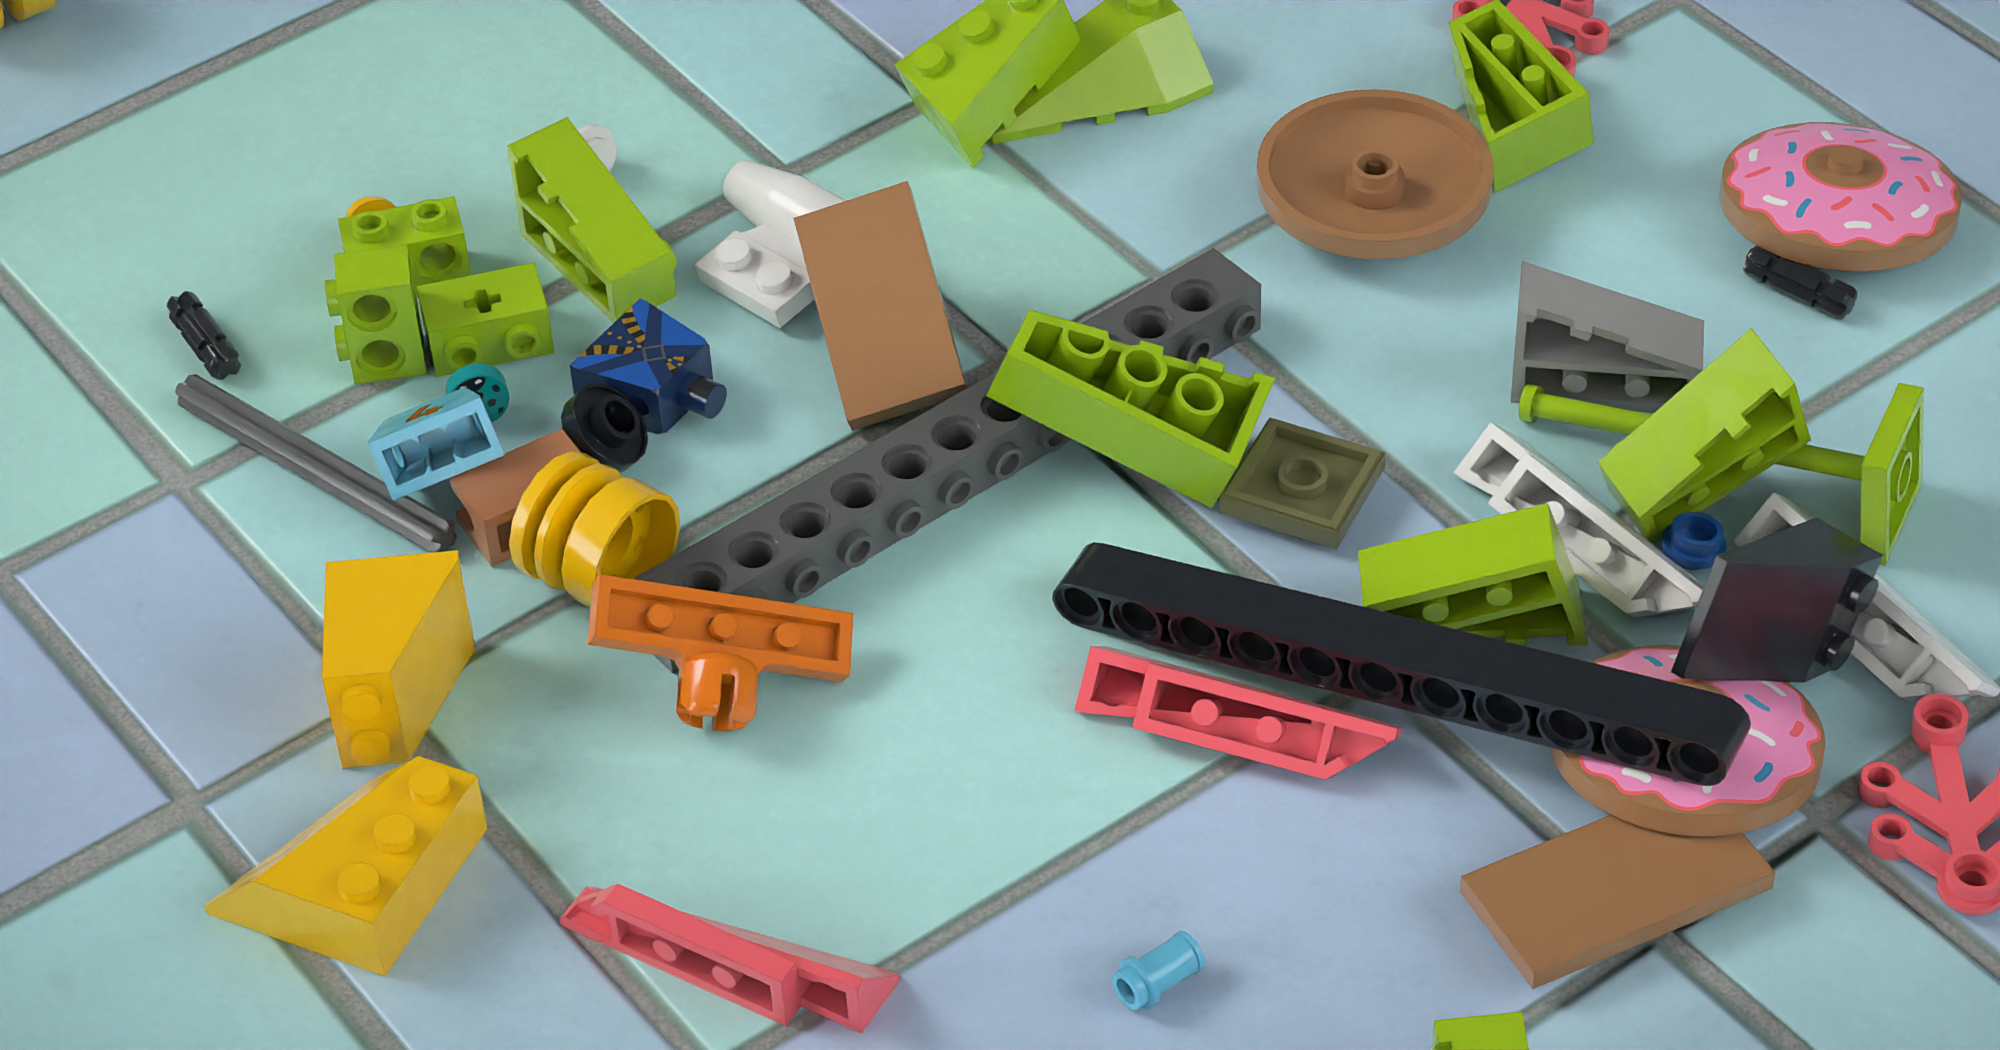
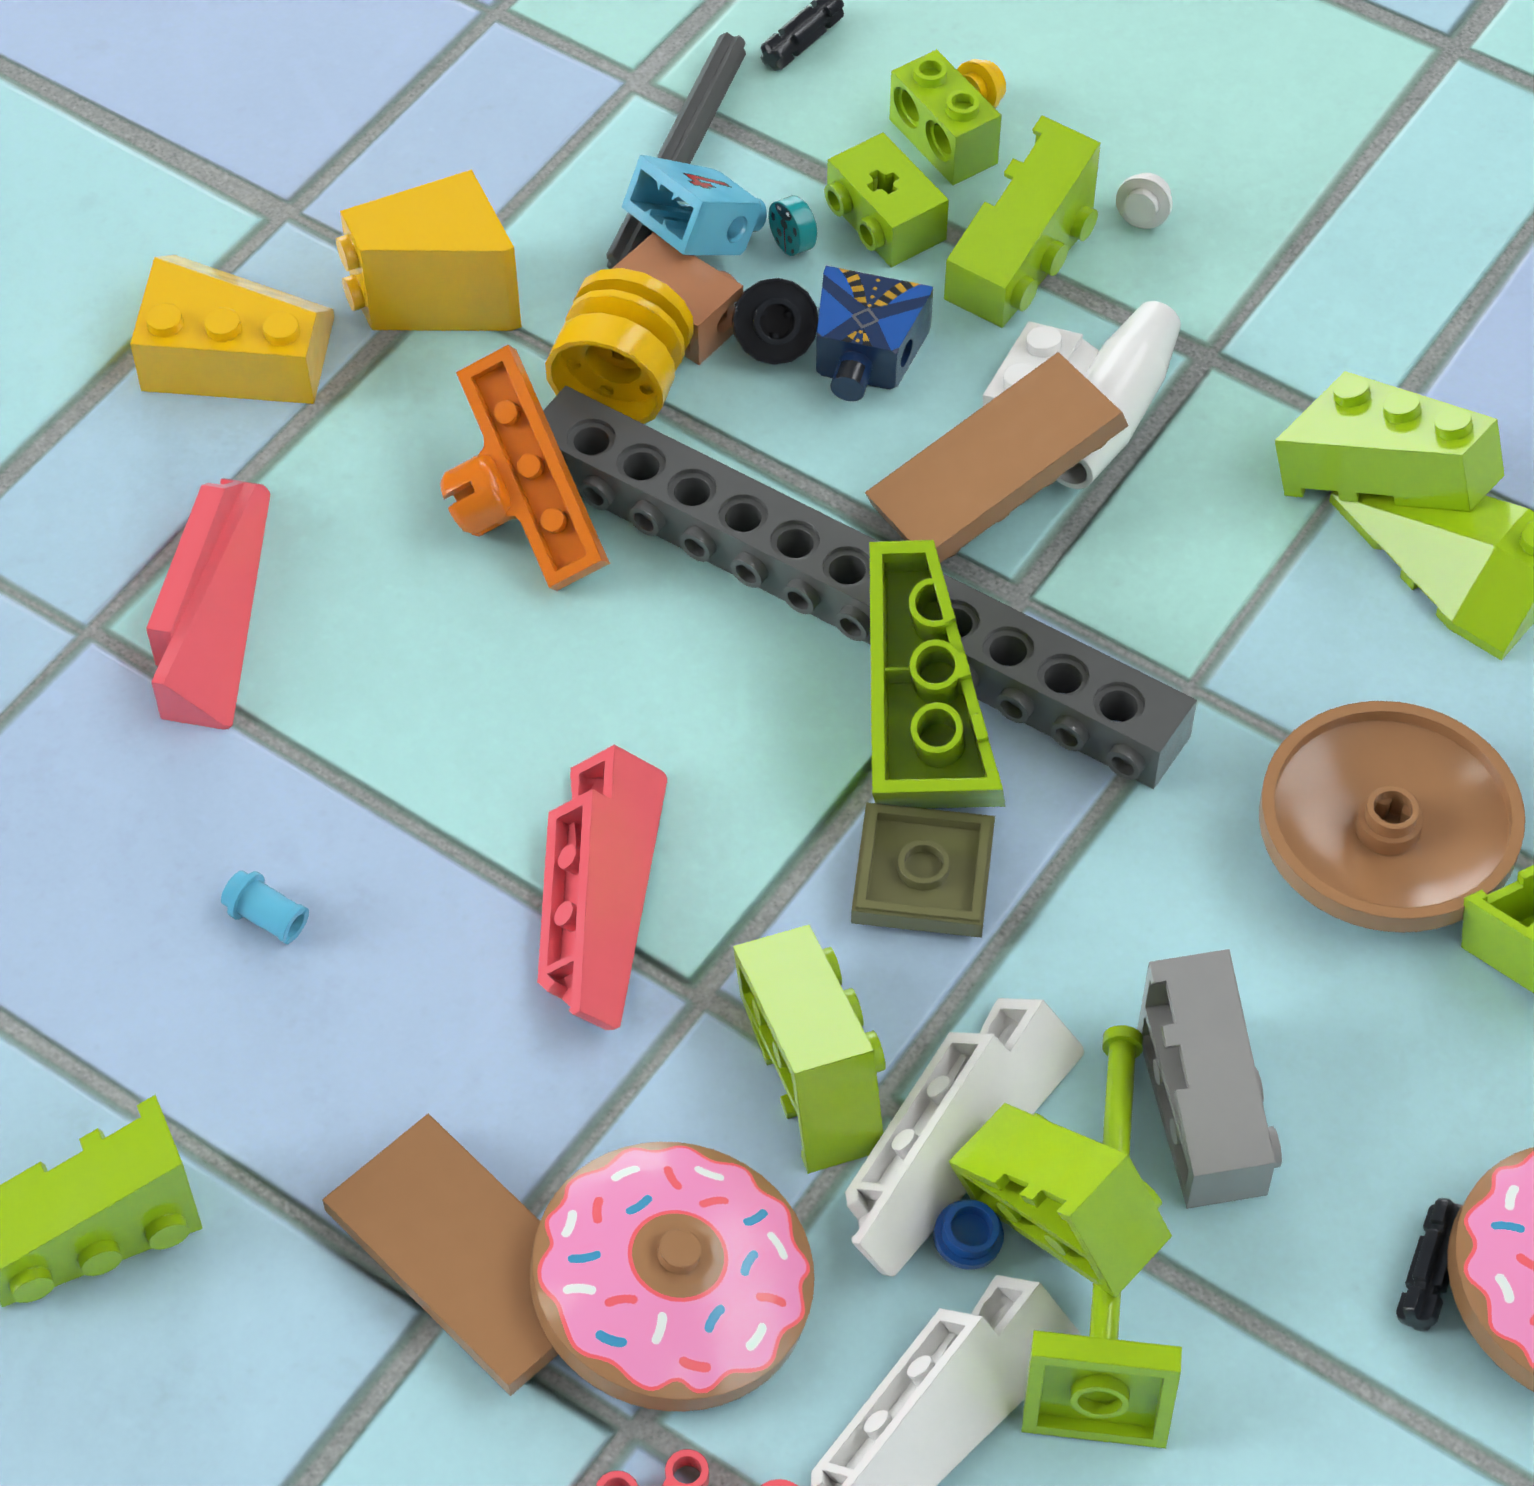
camera: 70 degrees right, 10 degrees up
lime brick [325,245,427,384] -> none
black beam [1052,542,1751,786] -> none
black slope [1671,517,1883,683] -> none

